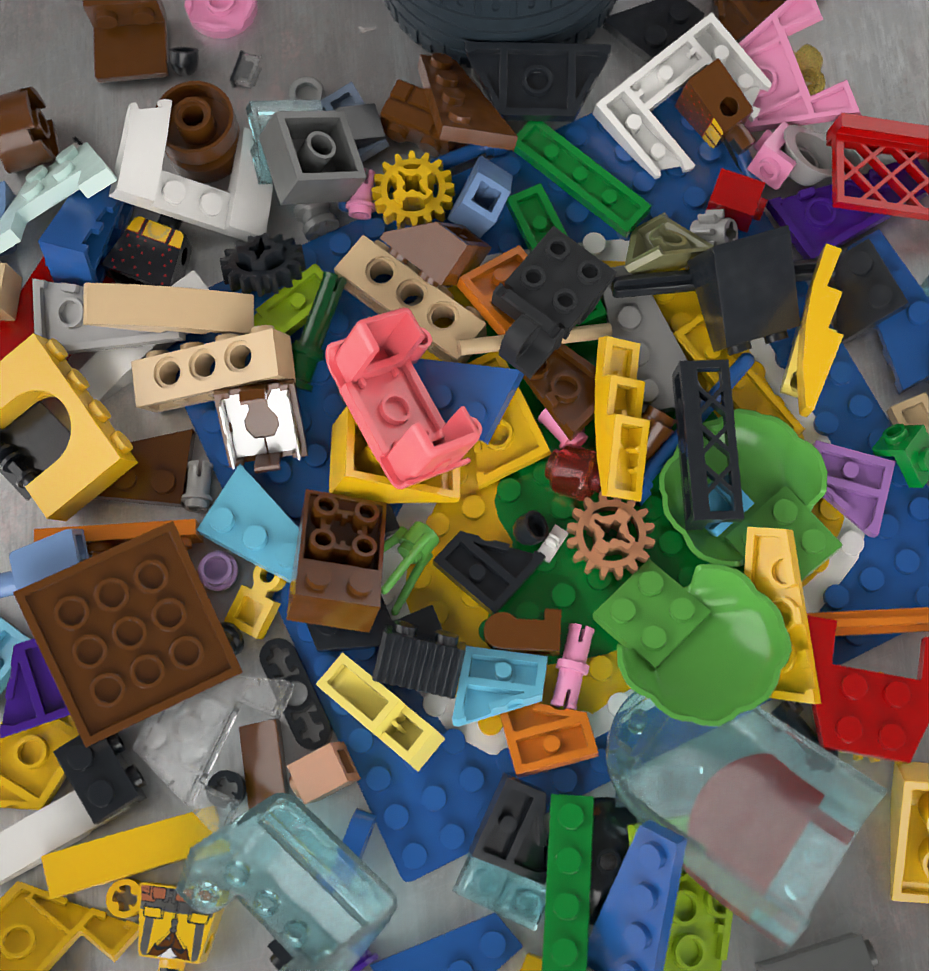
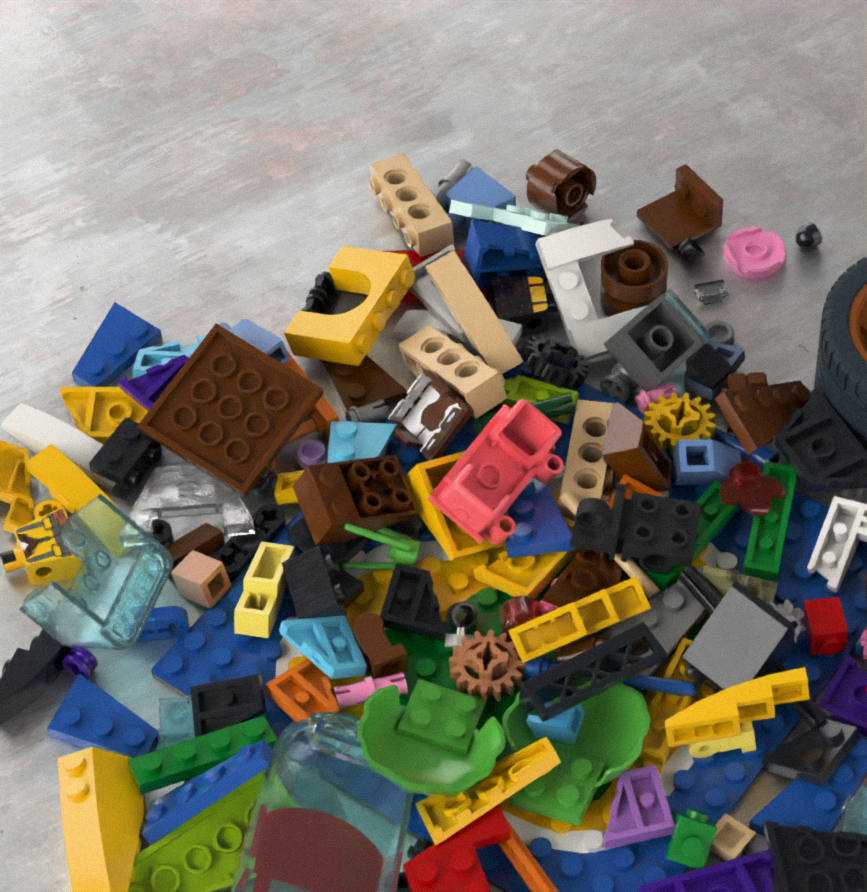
camera: 60 degrees right, 25 degrees down
none -> clear red plate [720,461,786,517]

